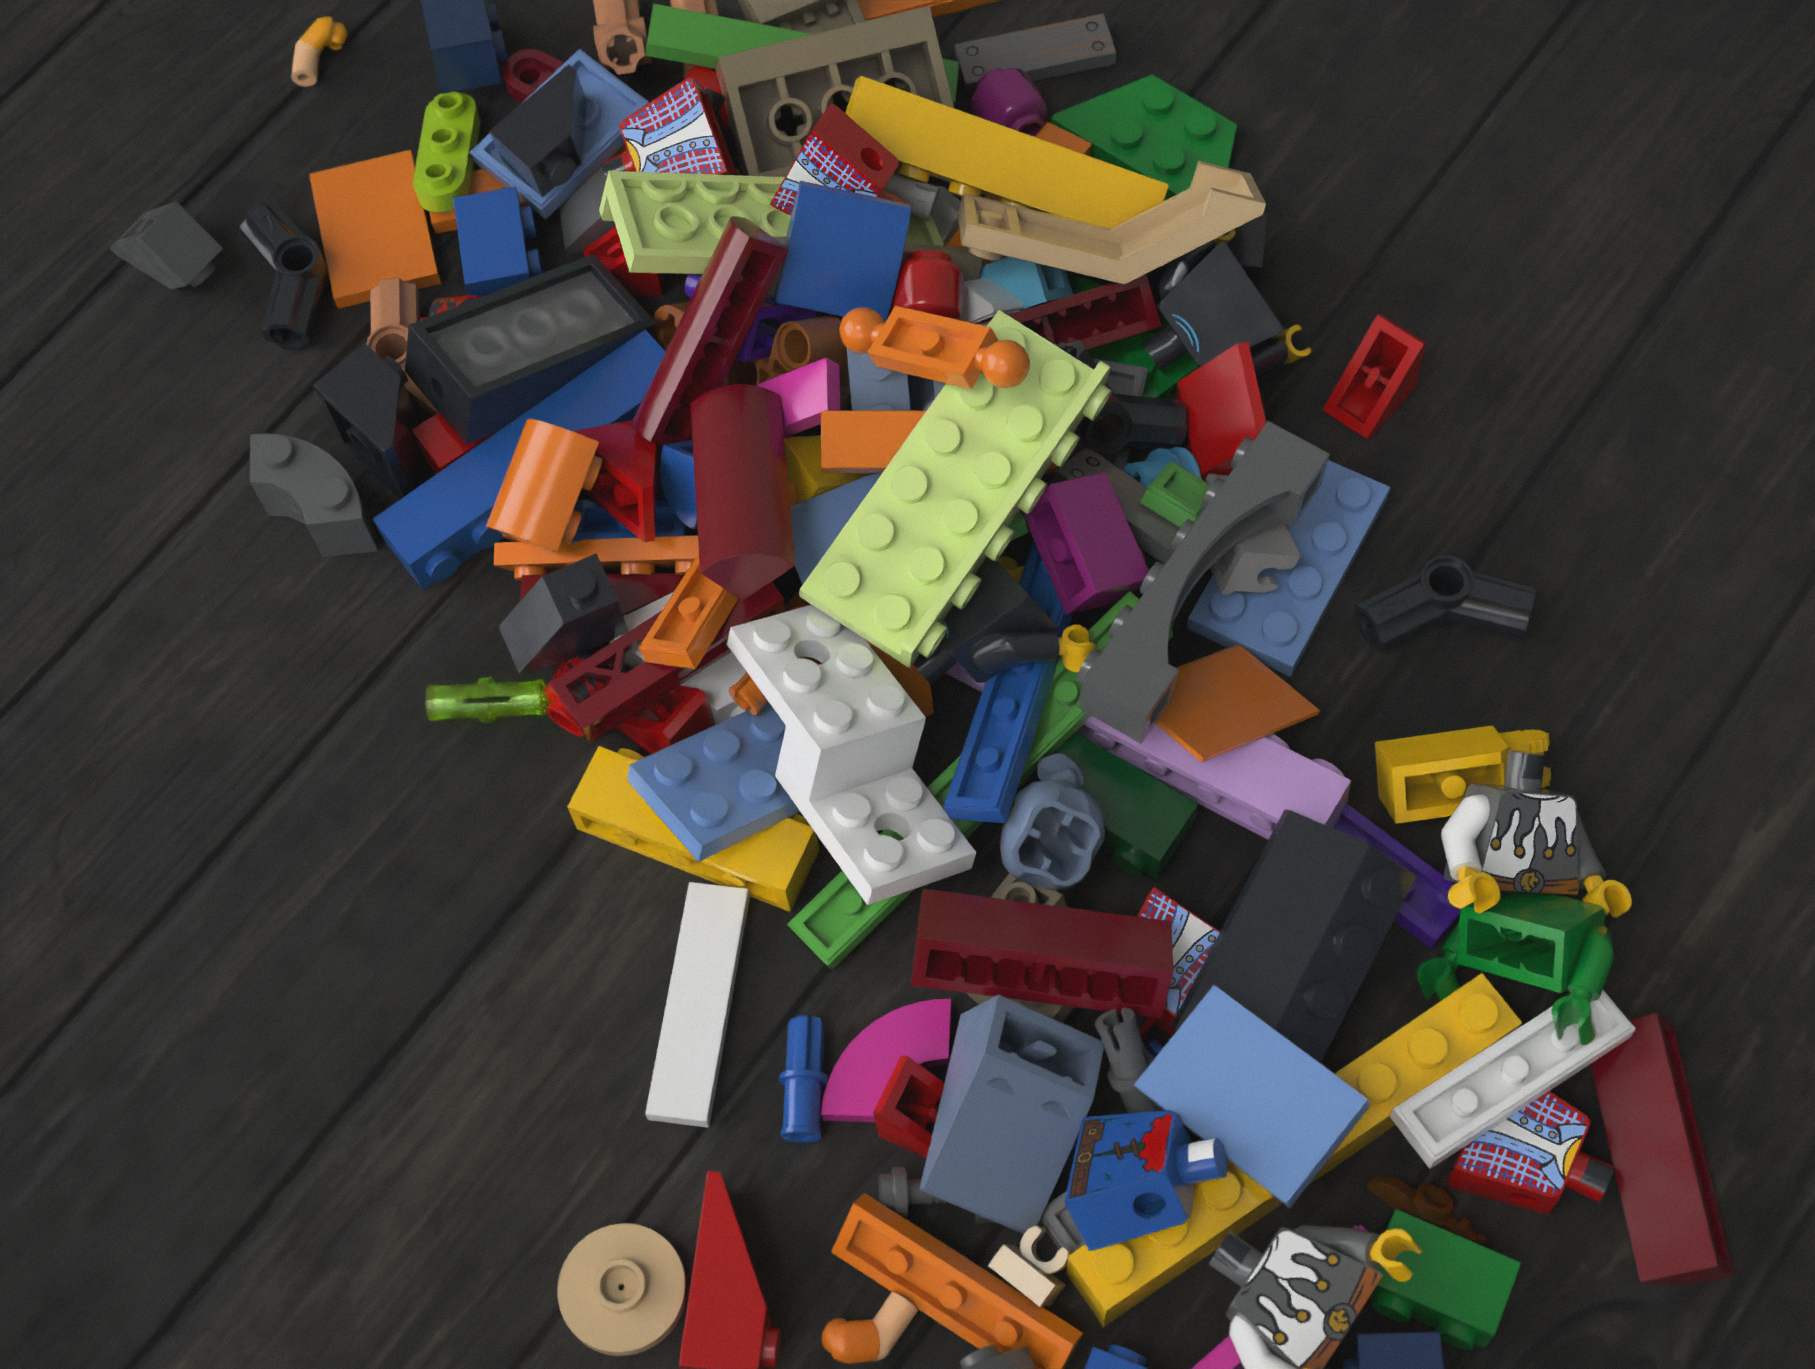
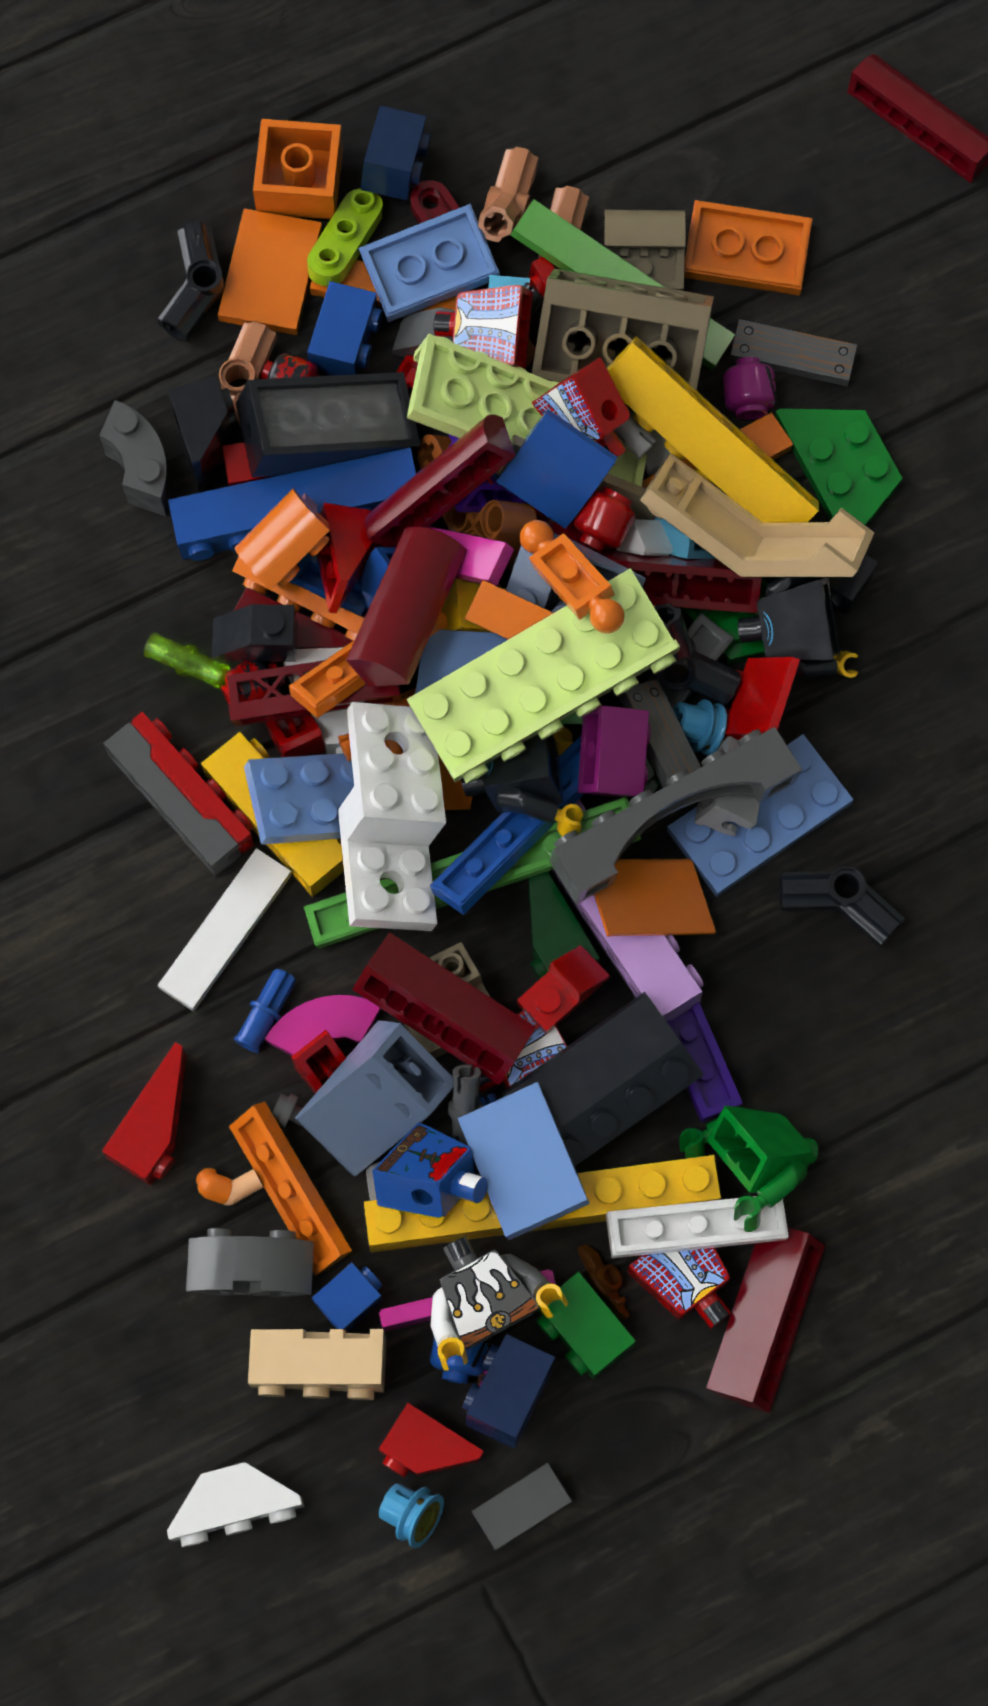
camera: 20 degrees right, 10 degrees up
dark grey slope [110,201,223,289] -> none
arm [291,17,347,86] -> none
black slope [489,64,587,197] -> none
tan piece [557,1223,687,1356] -> none
tan tile [988,1226,1072,1307] -> none
sand blue piece [1000,753,1105,890] -> none
bright green tile [1140,461,1211,527] -> none
red slope [1322,314,1427,439] -> none
yellow hinge [1375,725,1551,824] -> none
torso [1441,750,1632,918] -> none
none -> piece [103,712,254,877]
none -> orange brick [253,119,343,219]
none -> red slope [517,945,610,1035]

